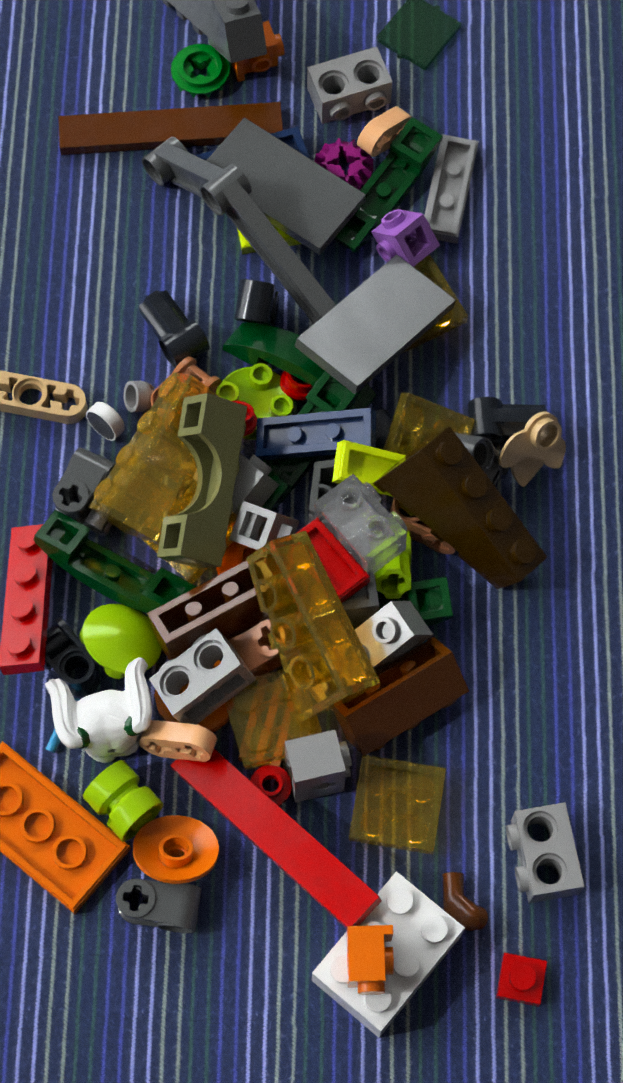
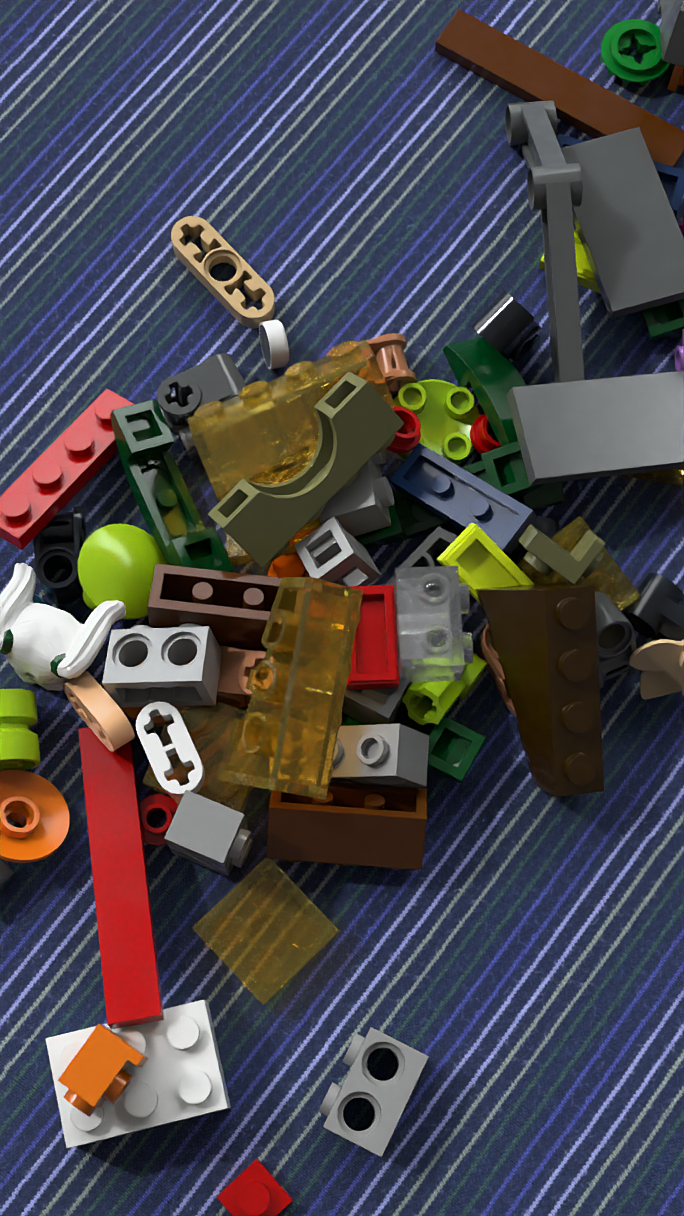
camera: 35 degrees right, 5 degrees up
light grey hinge [124,380,154,412] -> none
black piece [139,290,210,368] -> none
reddish brown arm [443,872,489,931] -> none
none -> white beam [136,701,205,798]
none -> olive bracket [518,524,605,584]

